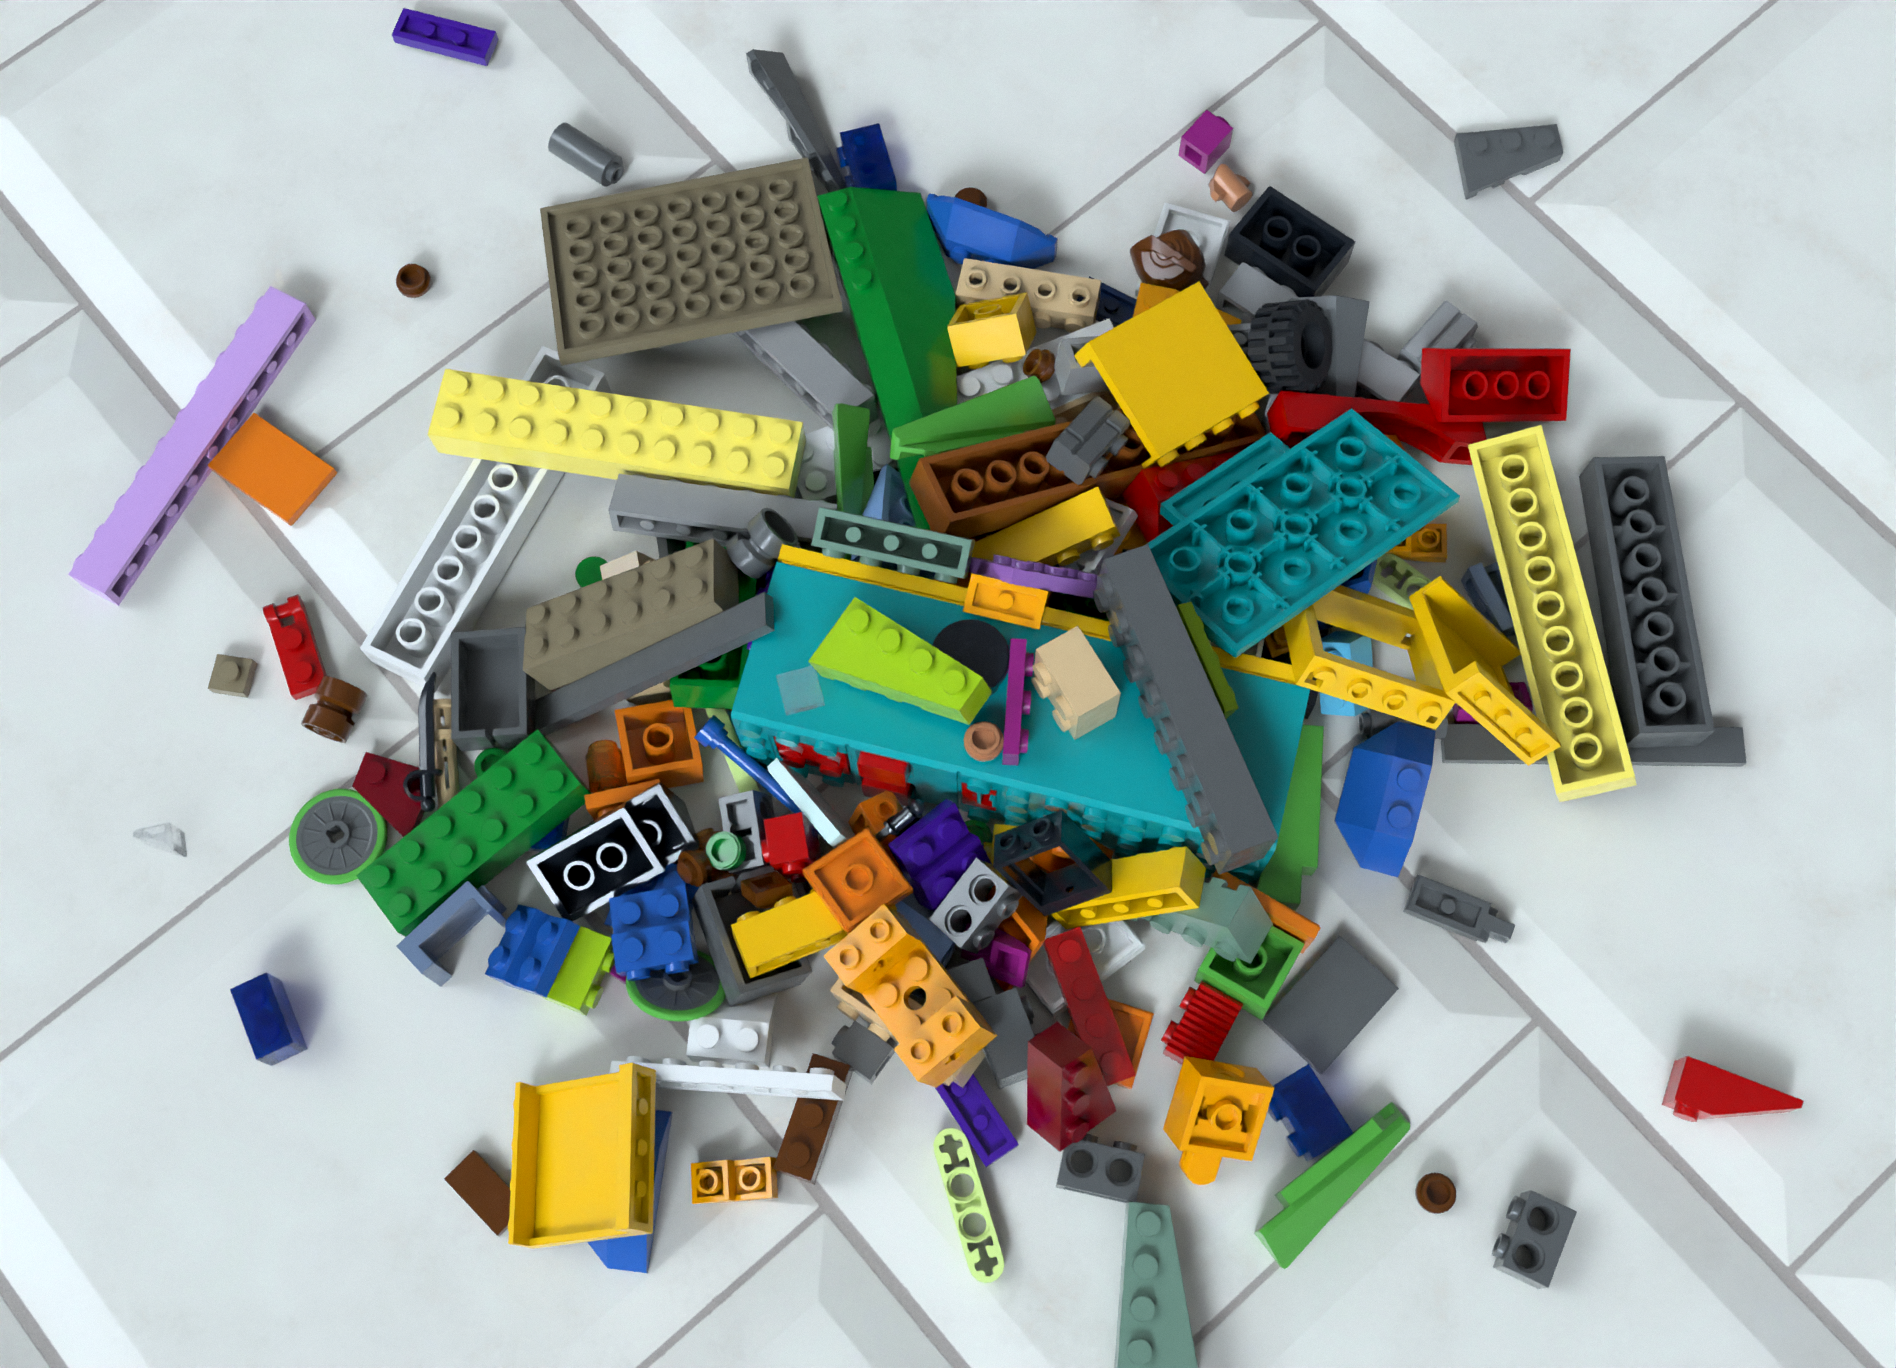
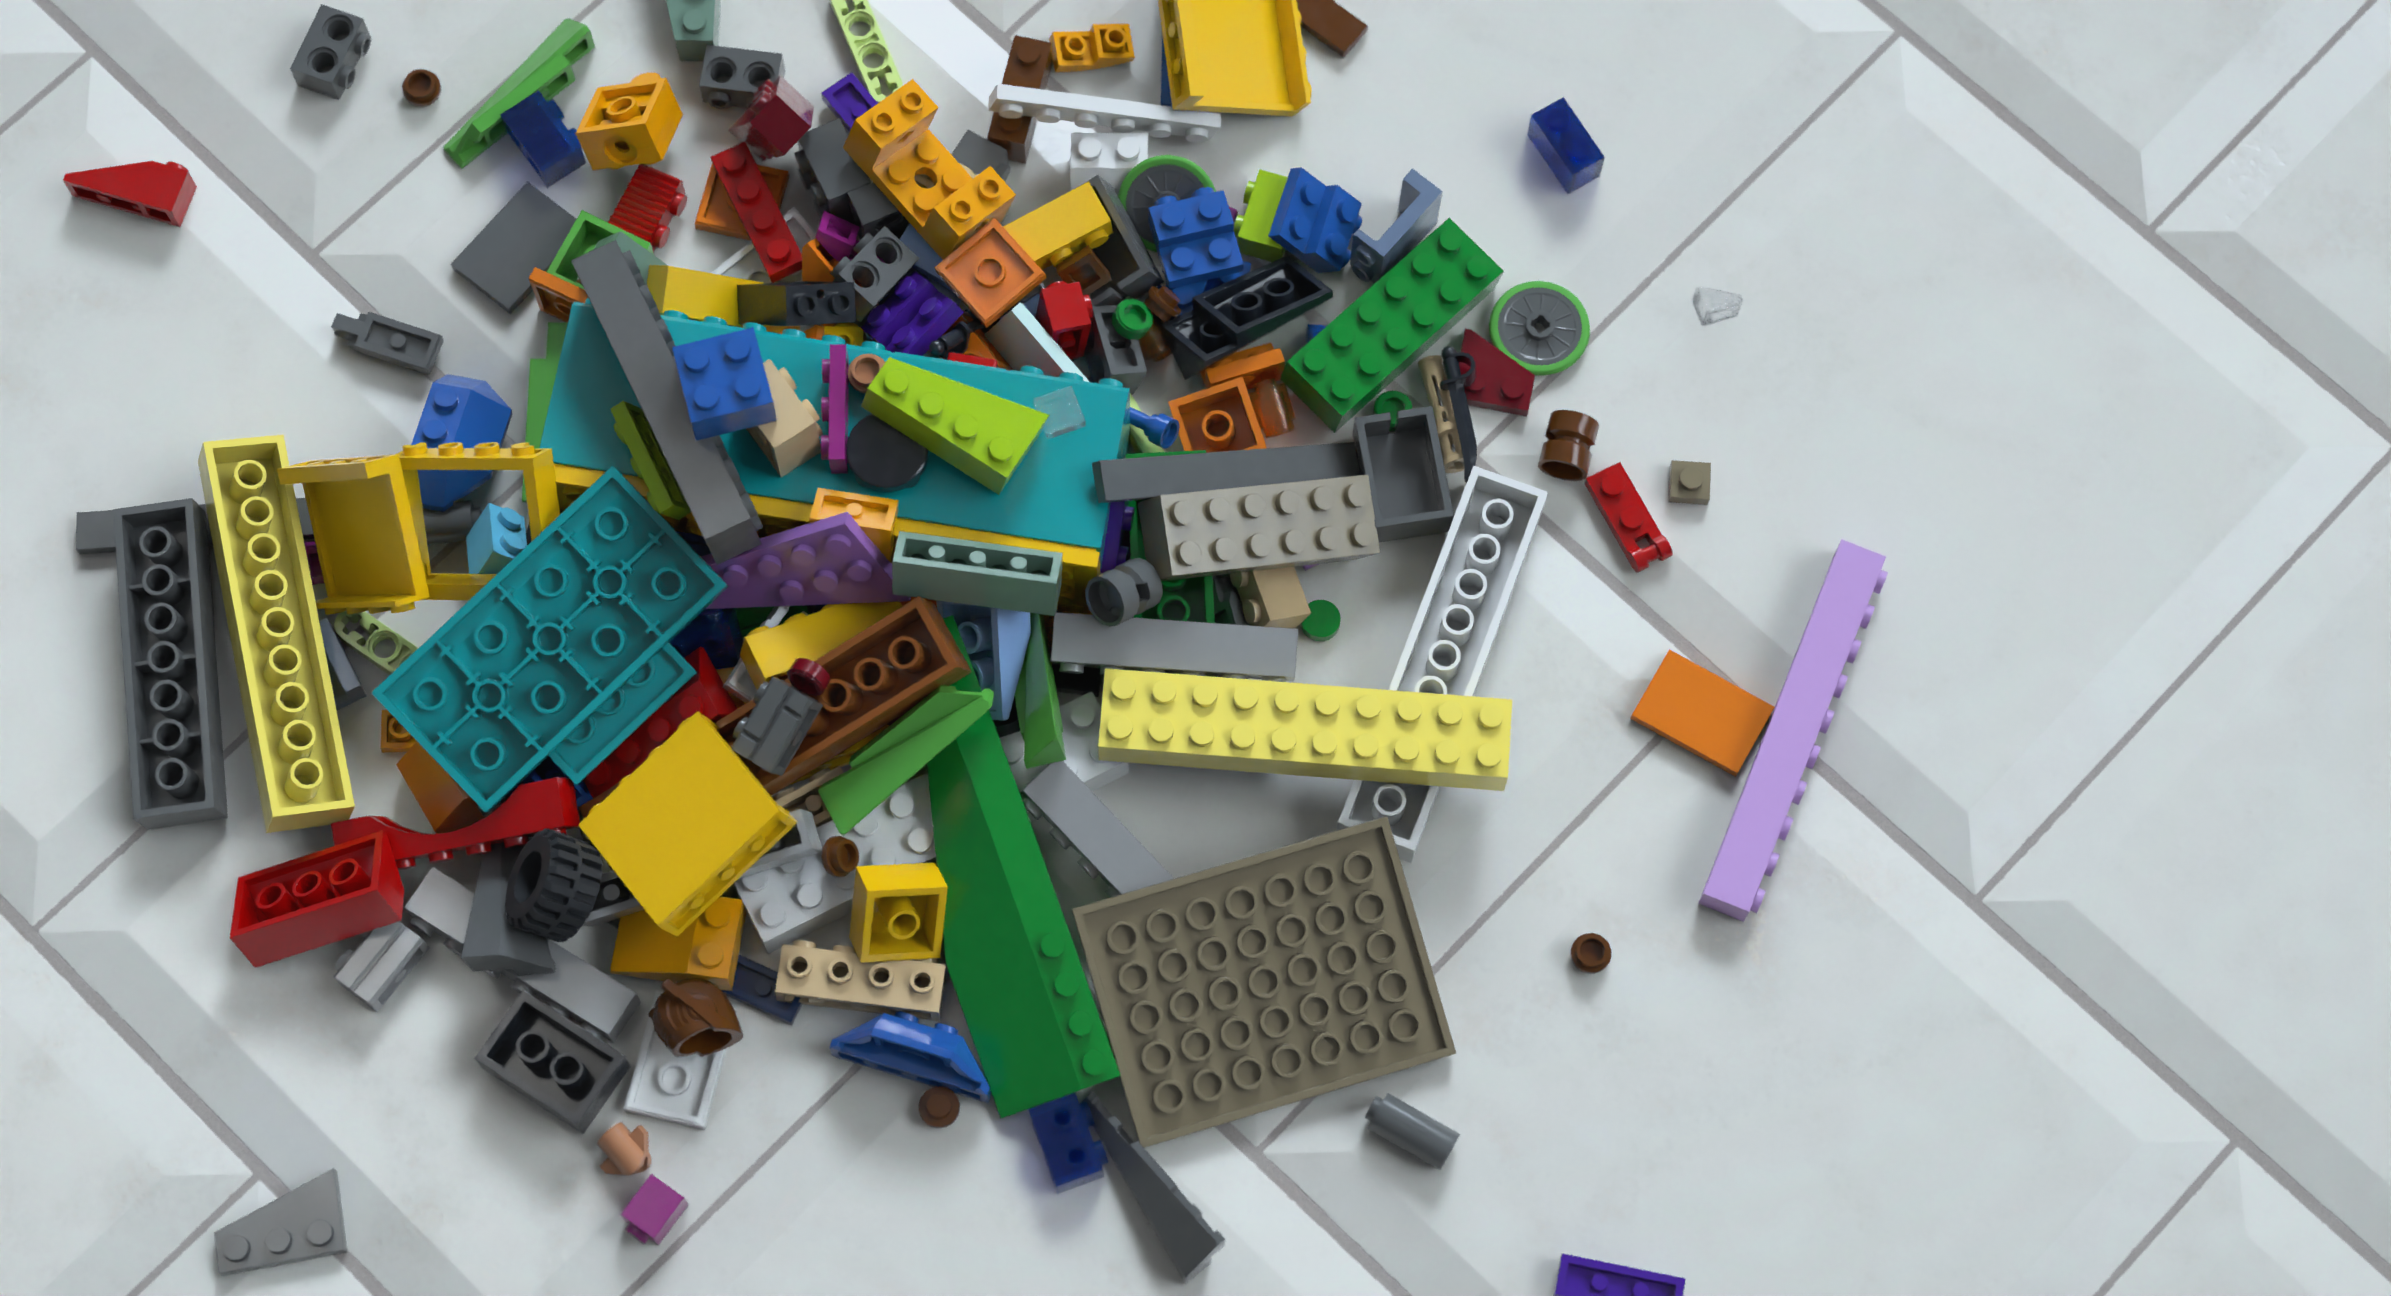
camera: 170 degrees right, 0 degrees up
none -> blue brick [672,327,777,441]
none -> dark red tile [787,658,831,696]

